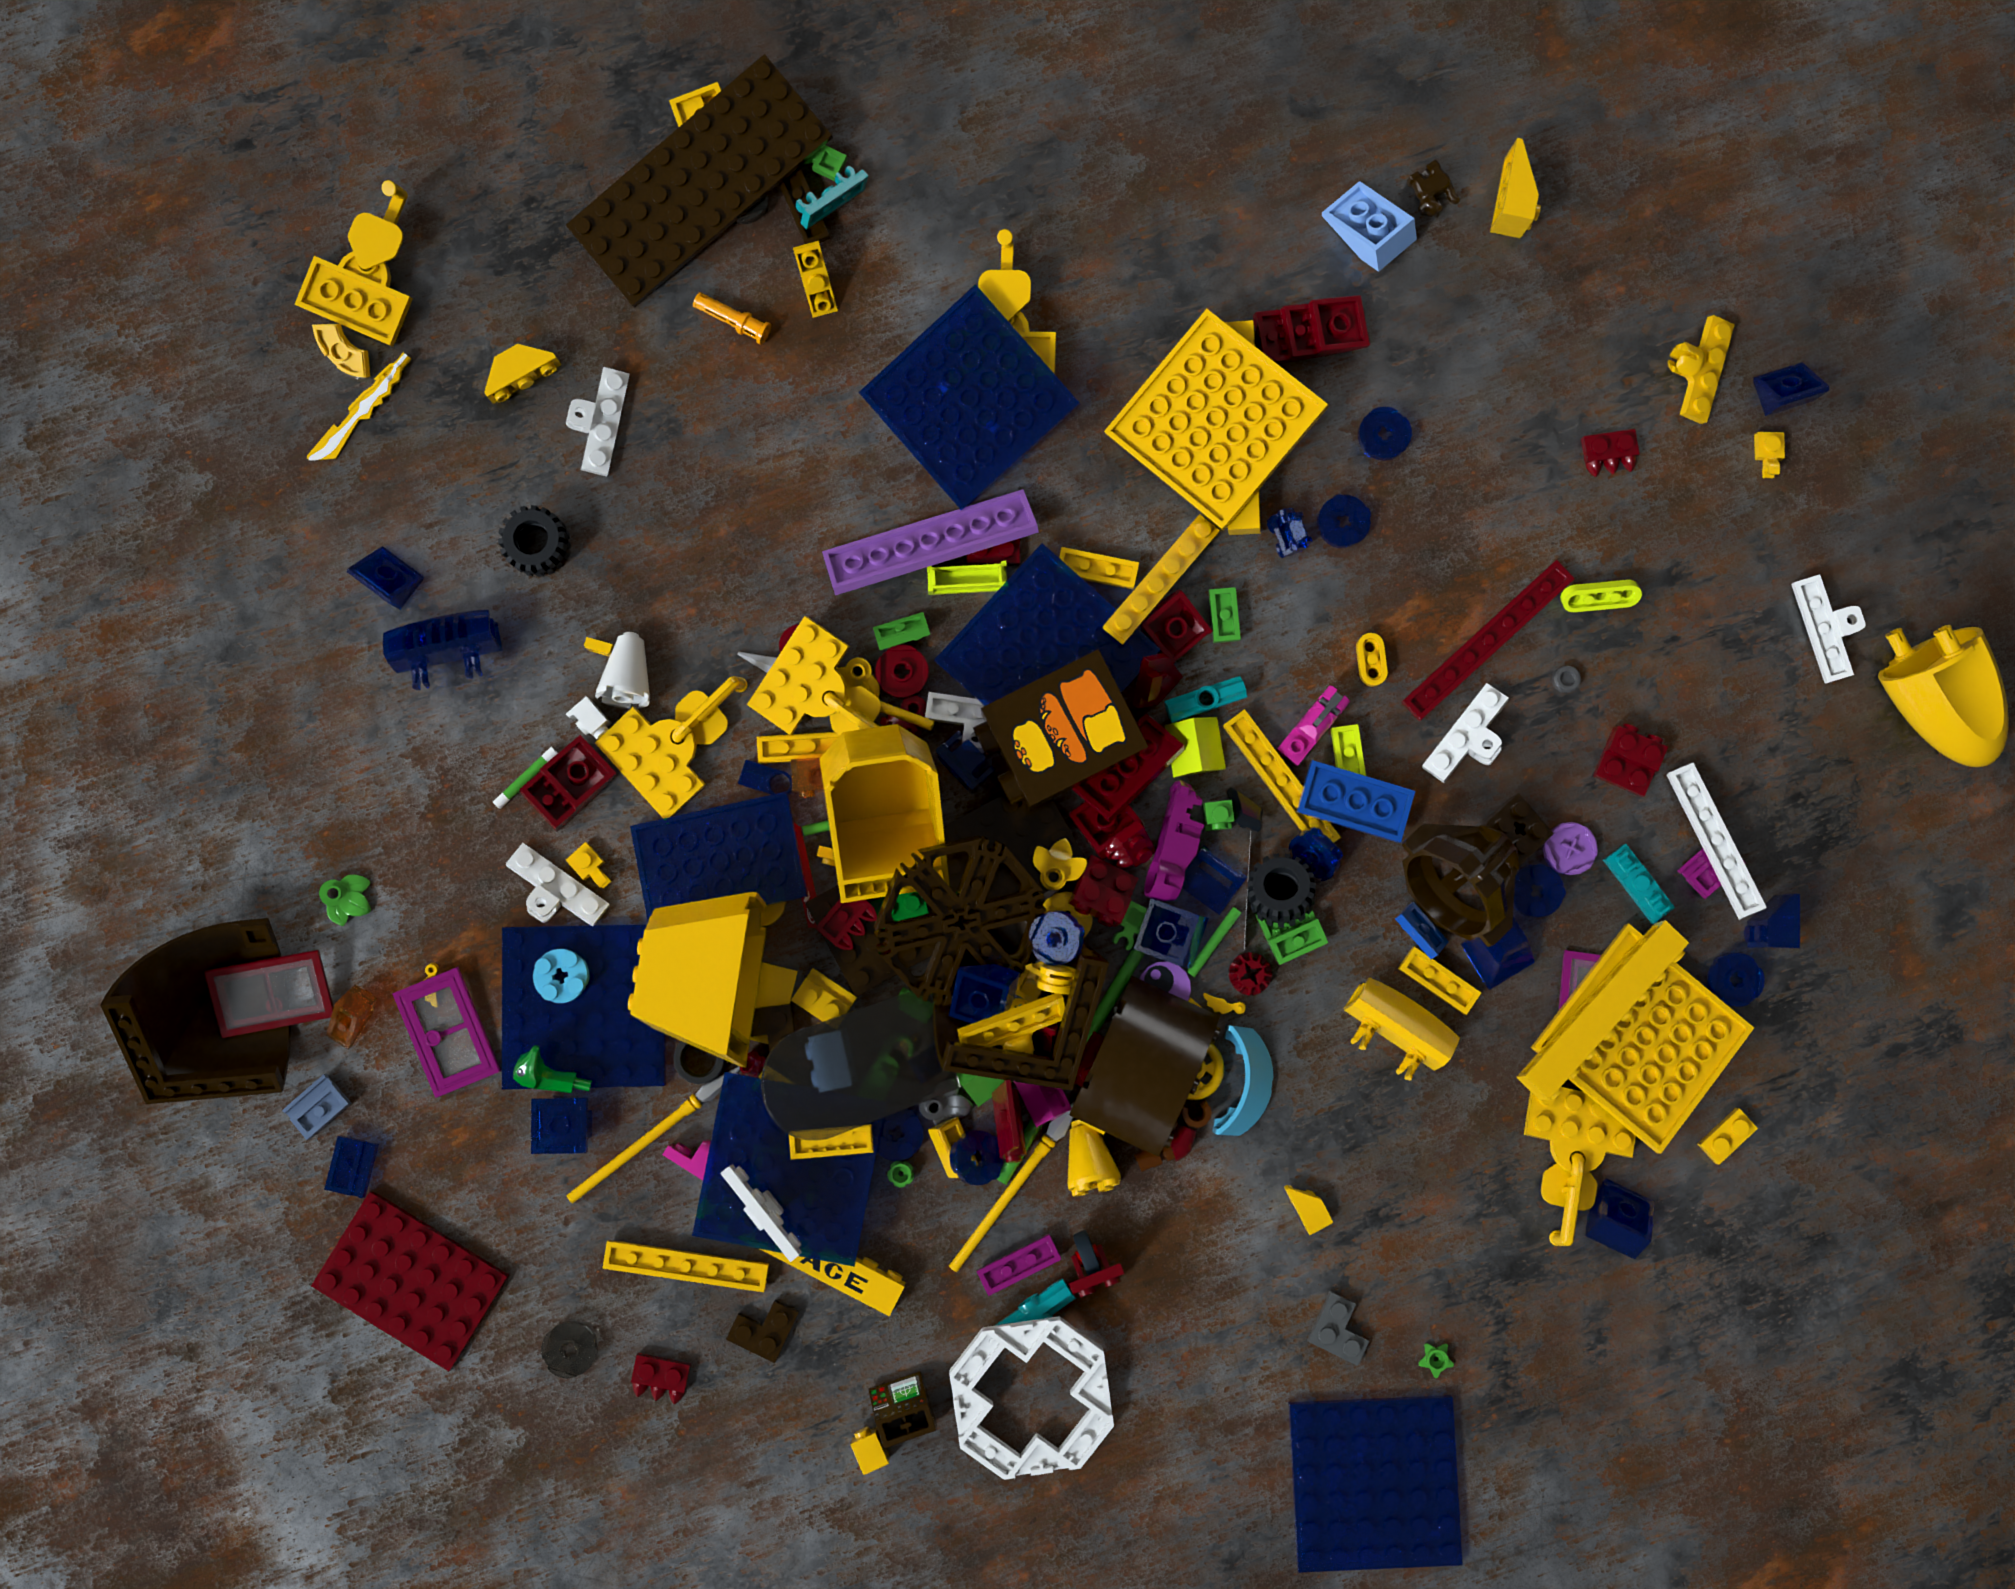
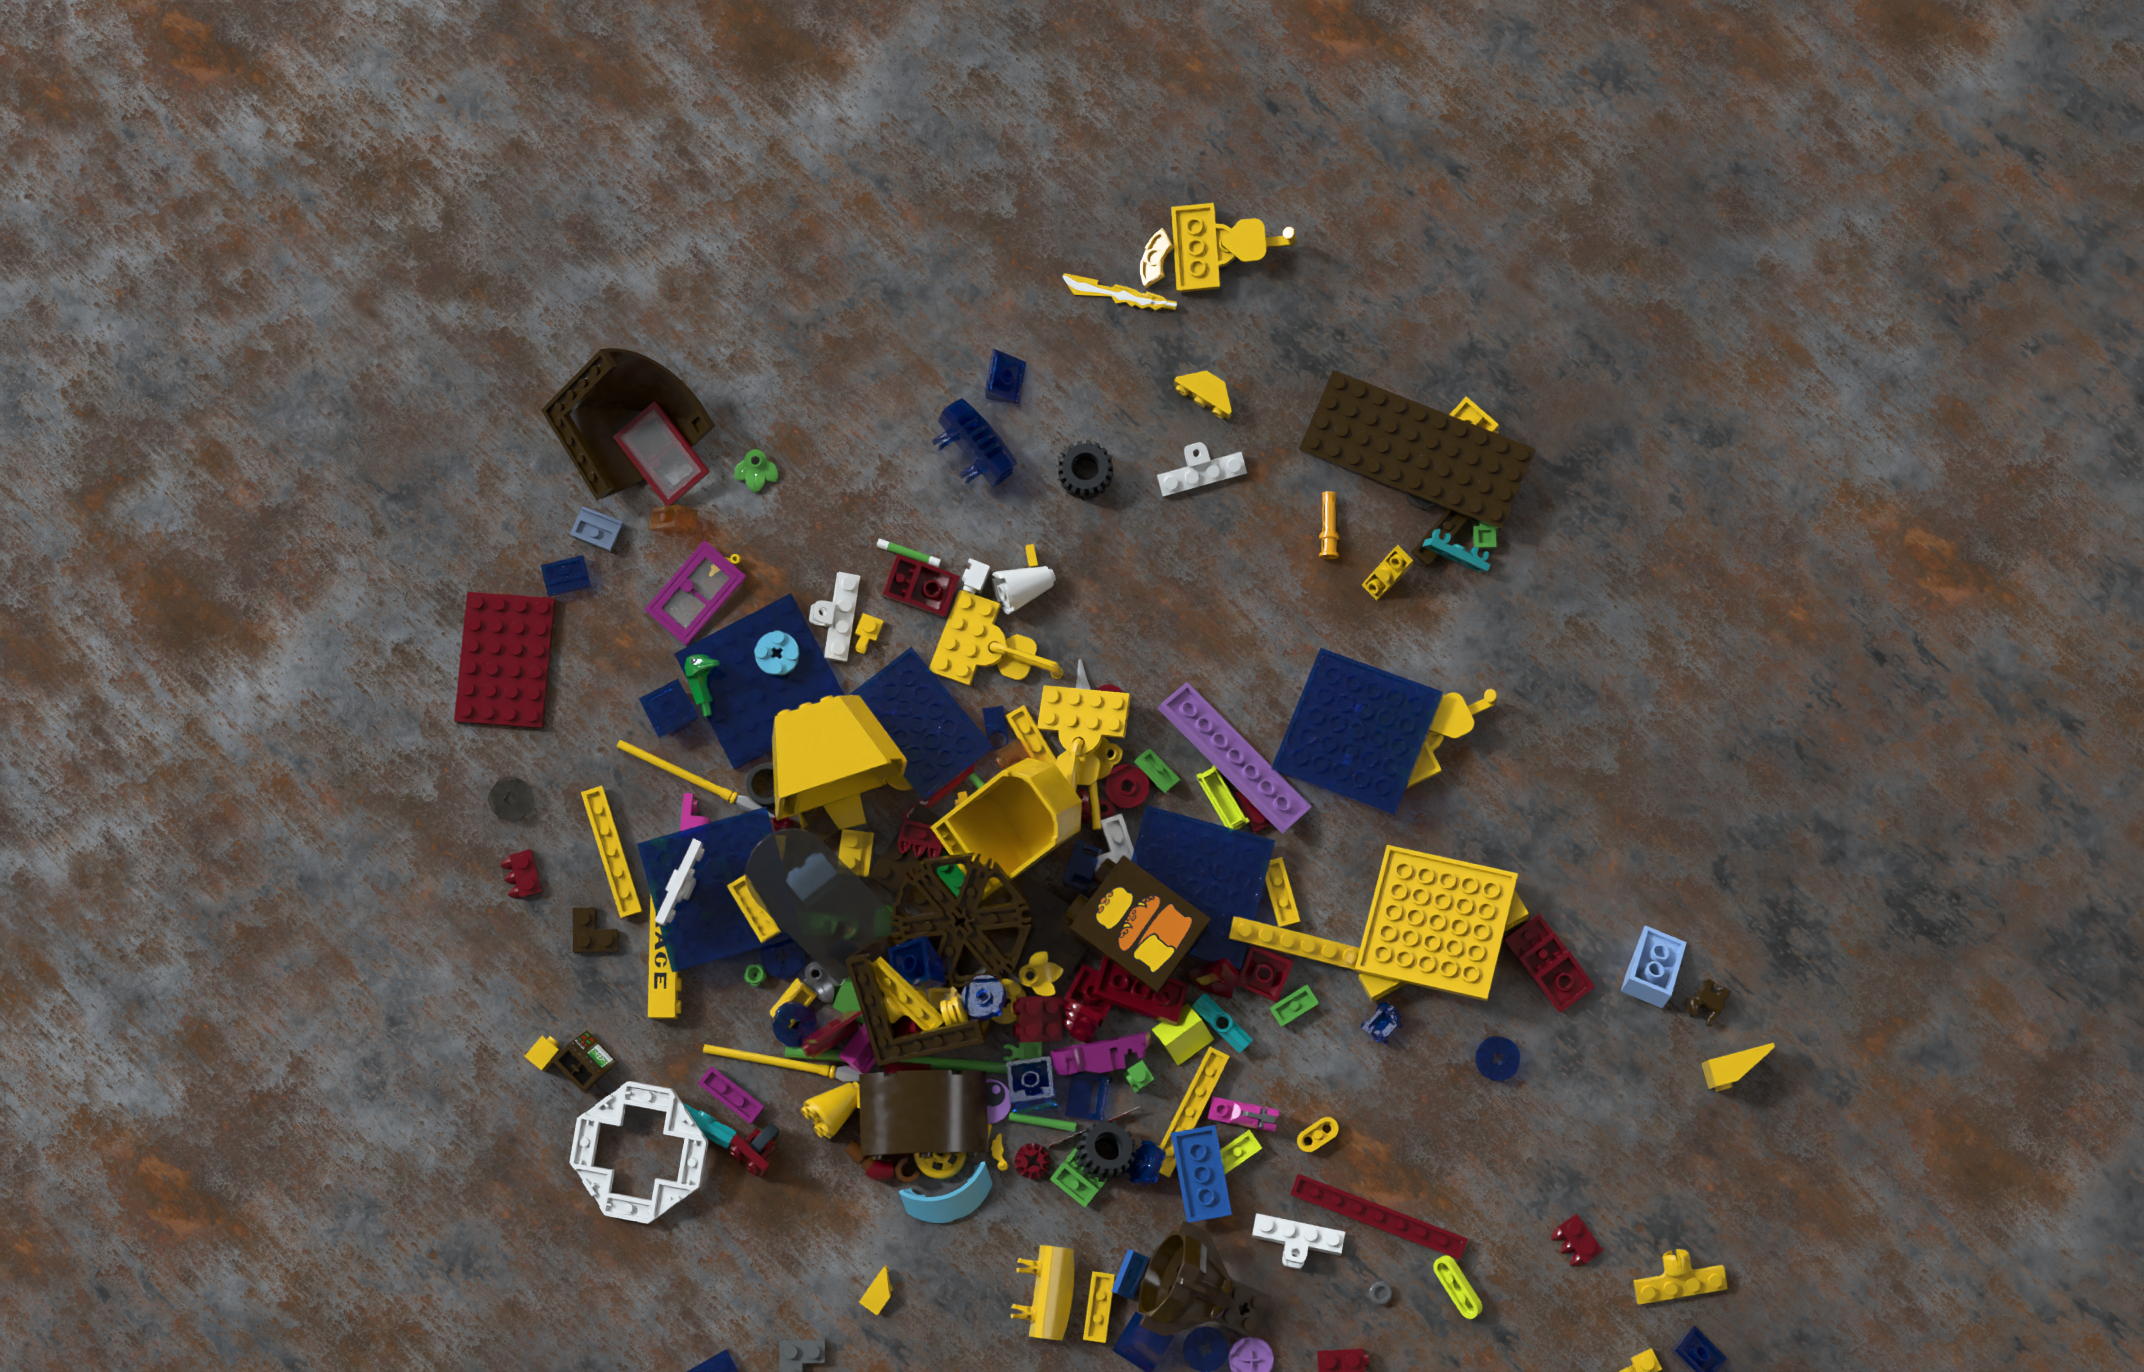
camera: 70 degrees right, 5 degrees down
black piece [1227,787,1263,832] -> none
clear blue plate [1317,494,1371,548] -> none

